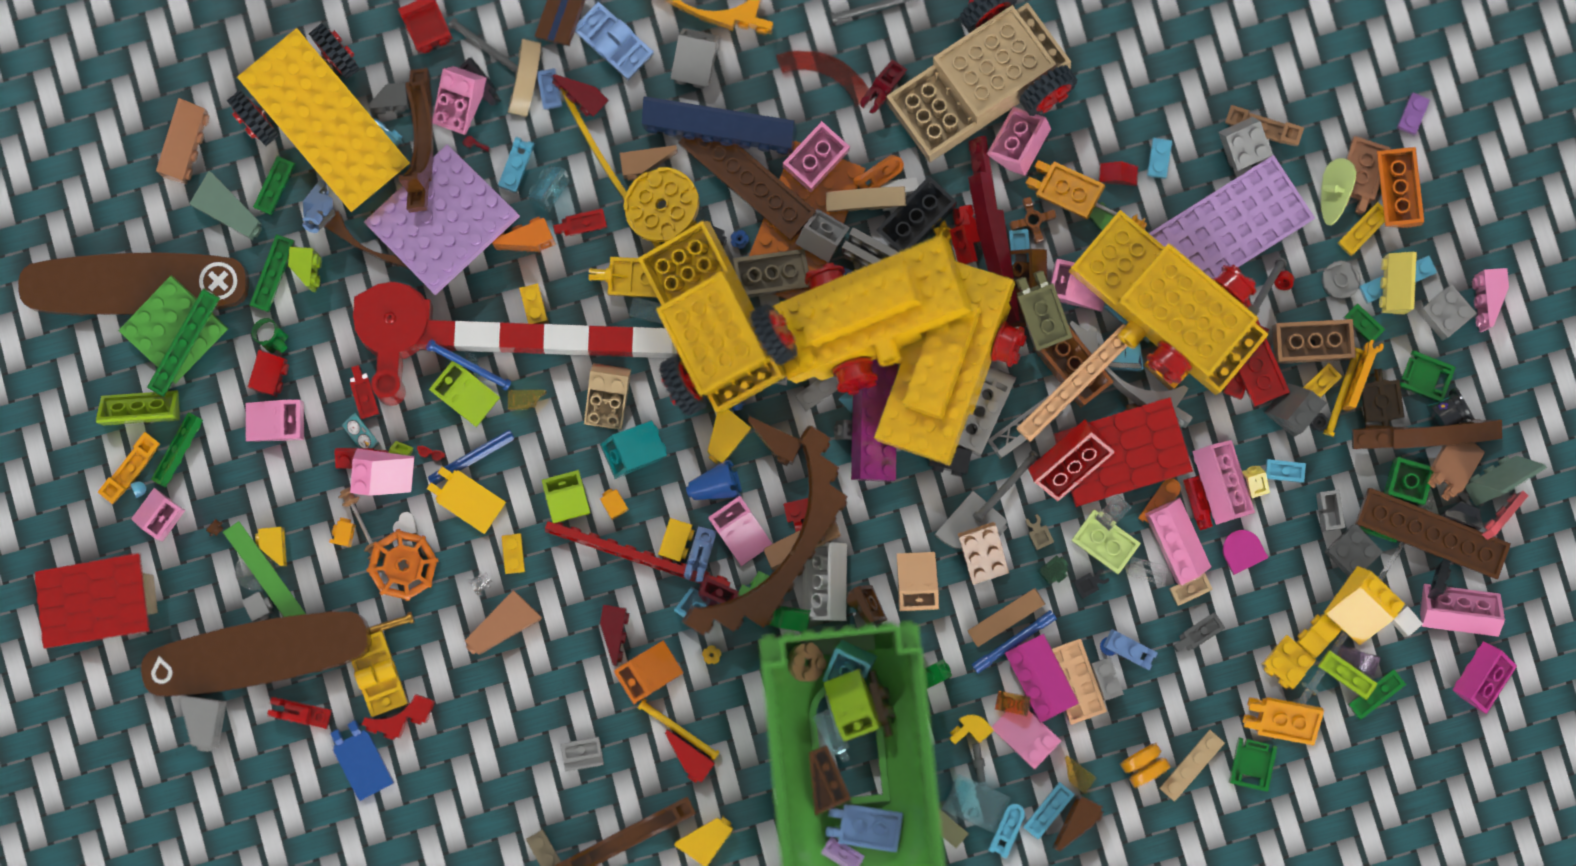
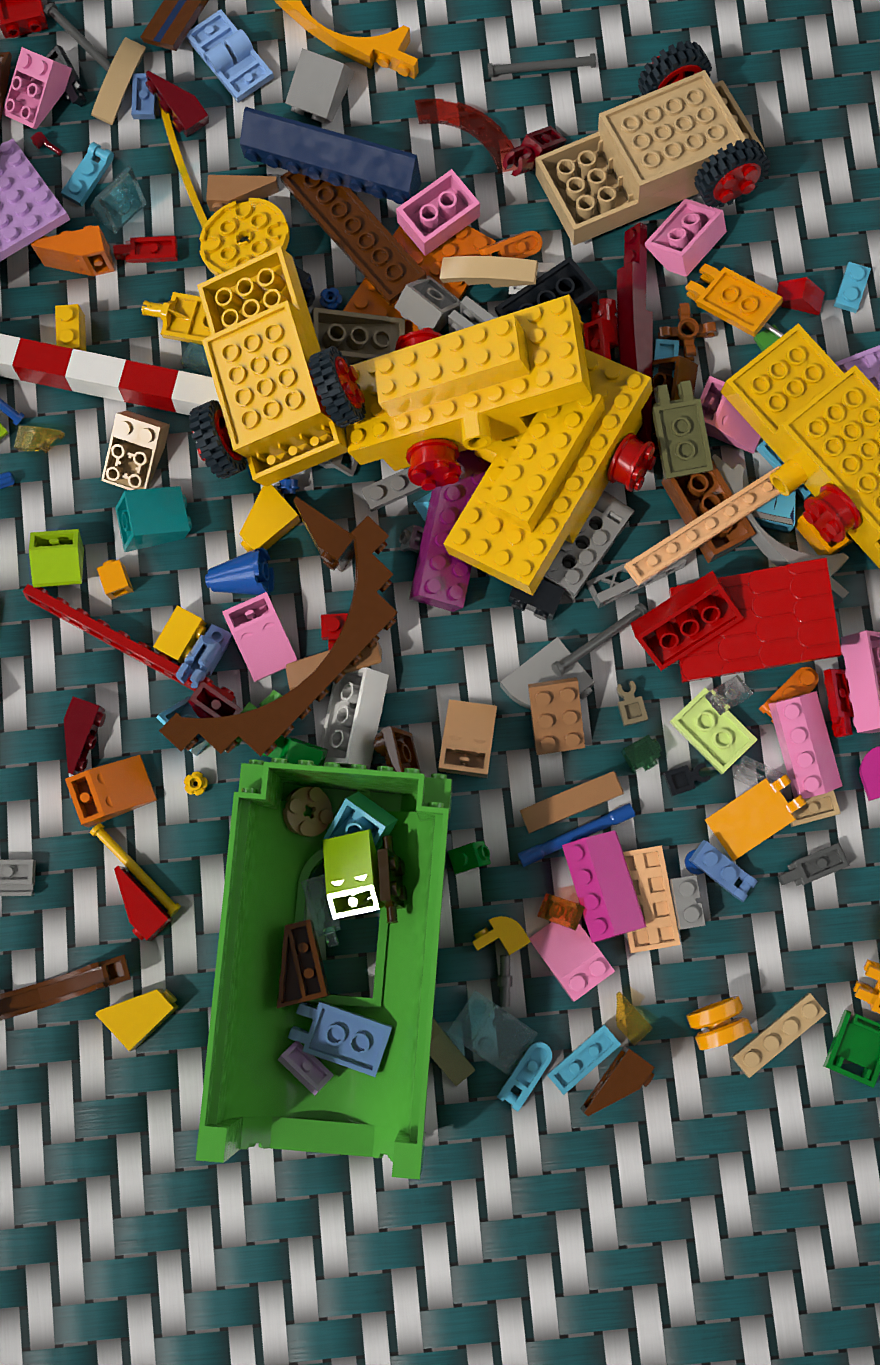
camera: 20 degrees right, 5 degrees down
none -> light orange tile [705,774,806,861]

